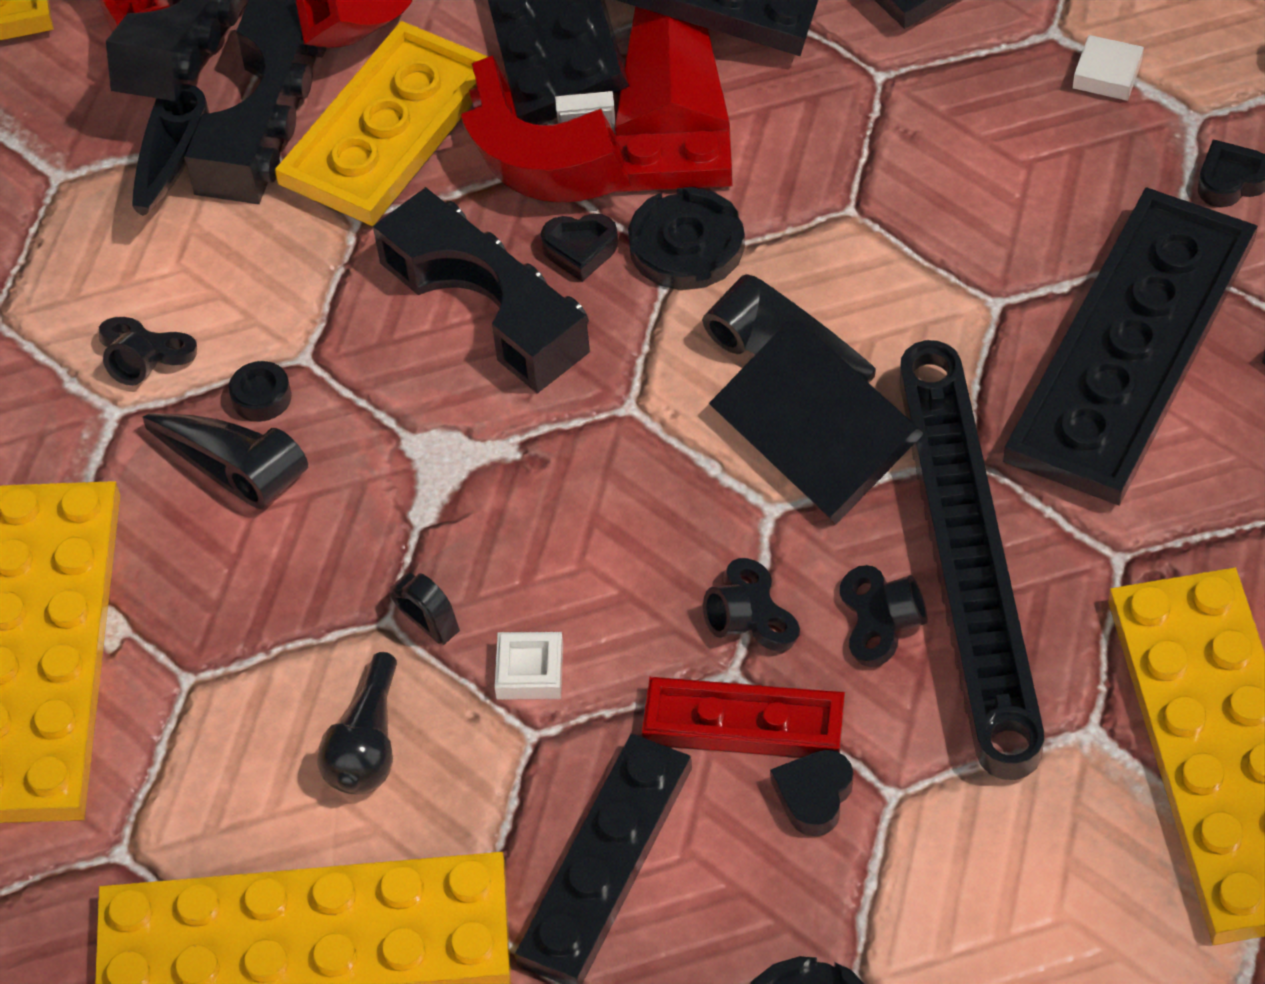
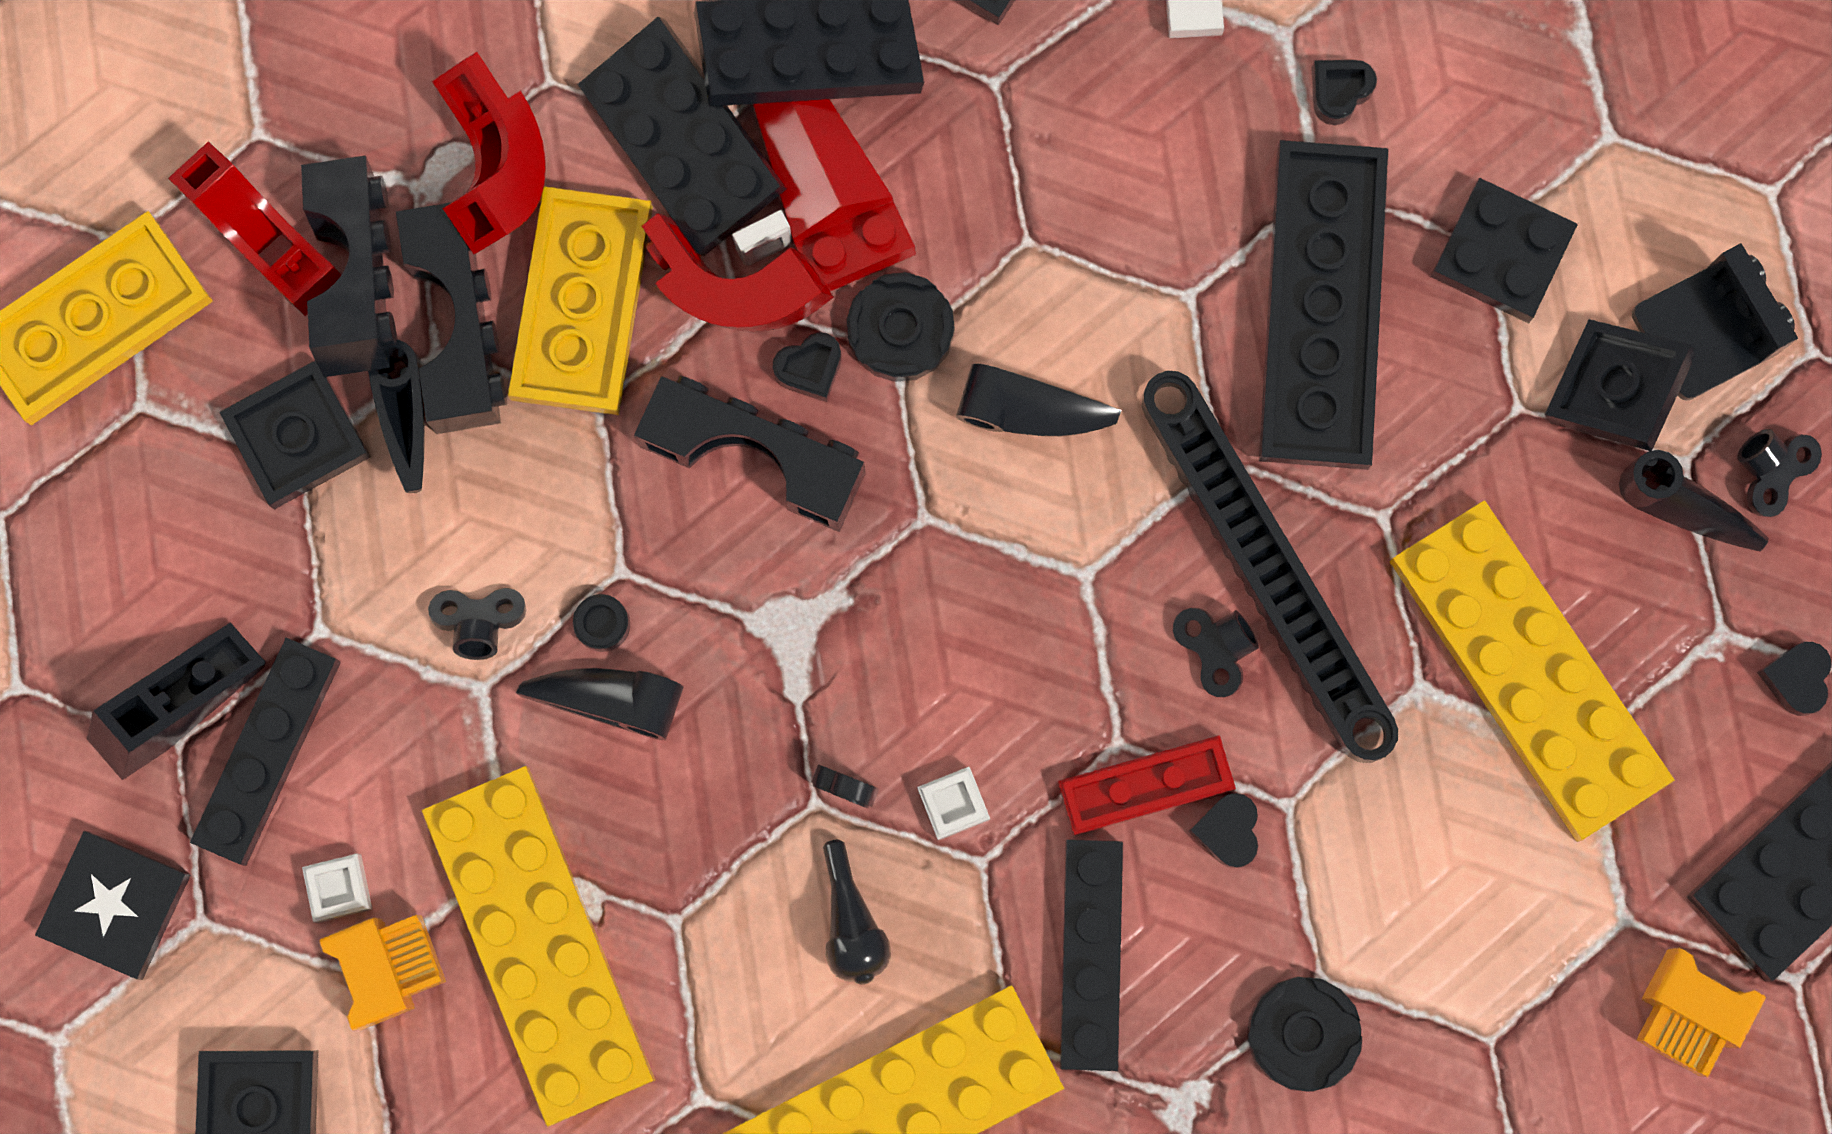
camera: 25 degrees left, 25 degrees up
black piece [703,558,800,651] -> none
black tile [709,315,923,524] -> none
none -> black tile [219,361,371,510]

